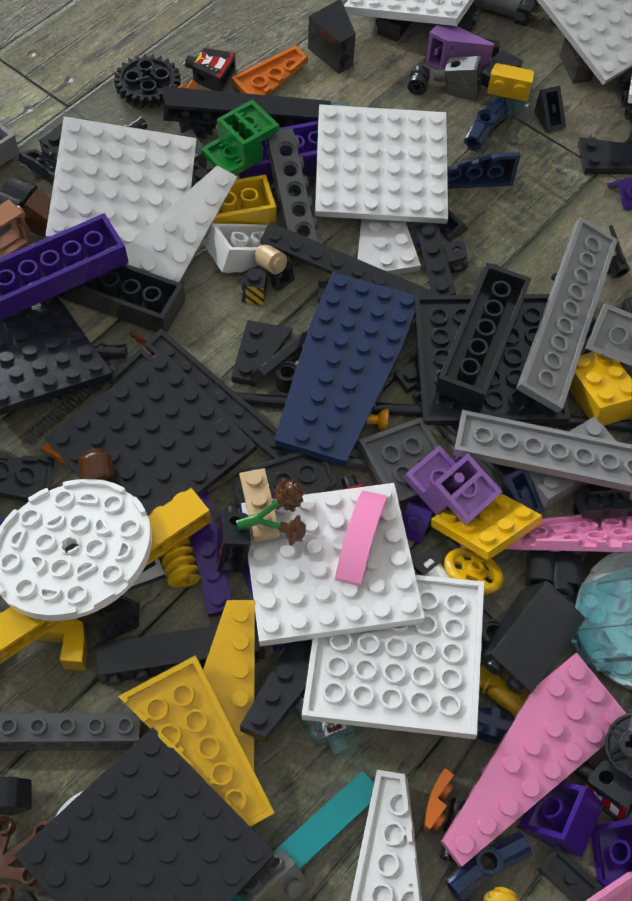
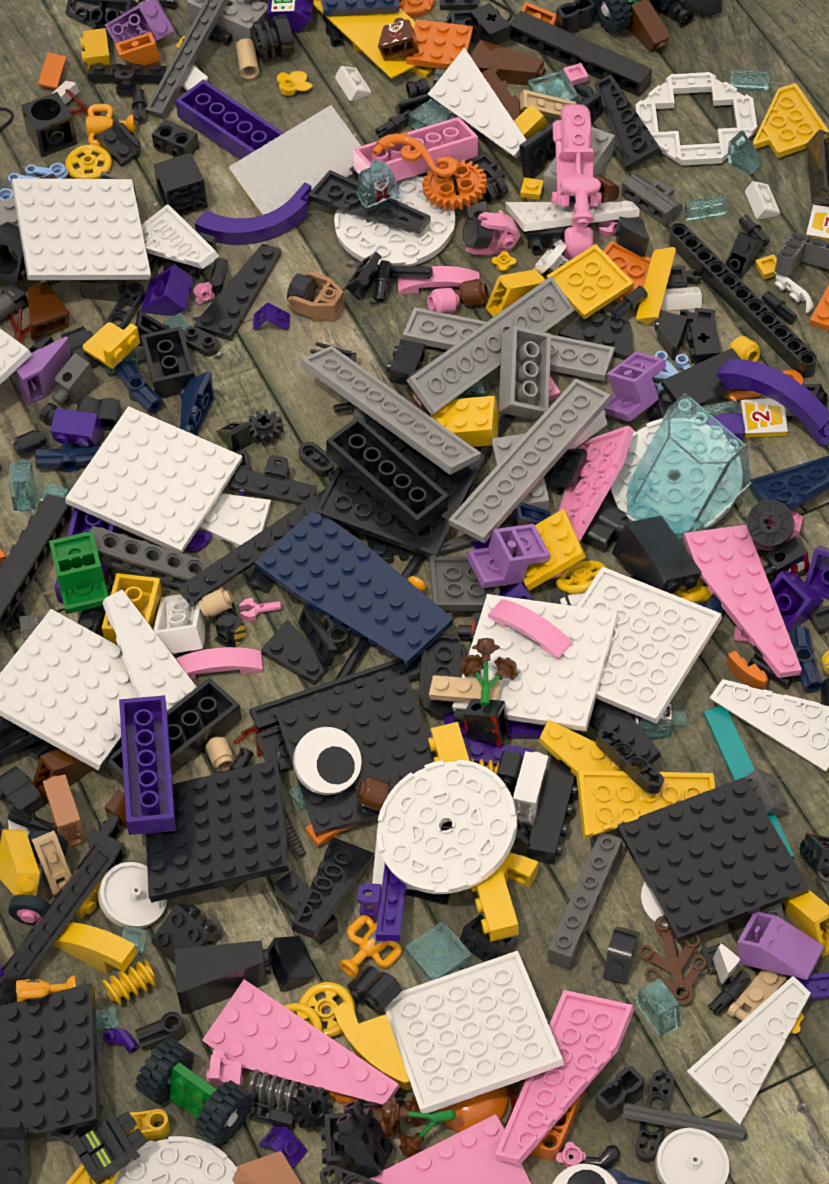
camera: 60 degrees left, 5 degrees down
none -> clear red plant [8,309,30,343]
none -> clear light blue torso [8,460,36,512]
none -> black brick [13,430,46,457]
none -> reddish brown slope [28,282,69,340]
none -> dark blue piece [35,444,99,472]
none -> dark purple slope [50,408,105,447]
none -> black brick [76,397,121,431]
none -> black beam [101,283,145,330]
none -> dark purple slope [141,264,193,316]
none -> black brick [141,326,195,397]
none -> clear light blue tile [163,313,191,331]
none -> bright pink slope [176,647,263,680]
none -> black plate [183,327,220,356]
none -> dark purple tile [187,532,212,553]
none -> bright pink plate [193,282,215,305]
none -> tan brick [205,737,234,772]
none -> black slope [216,421,251,452]
none -> bright pink bar [239,598,282,622]
none -> black gear [247,409,284,445]
none -> white piece [293,727,361,795]
none -> black brick [496,750,524,798]
none -> white window [513,751,548,826]
none -> black beam [595,729,664,794]

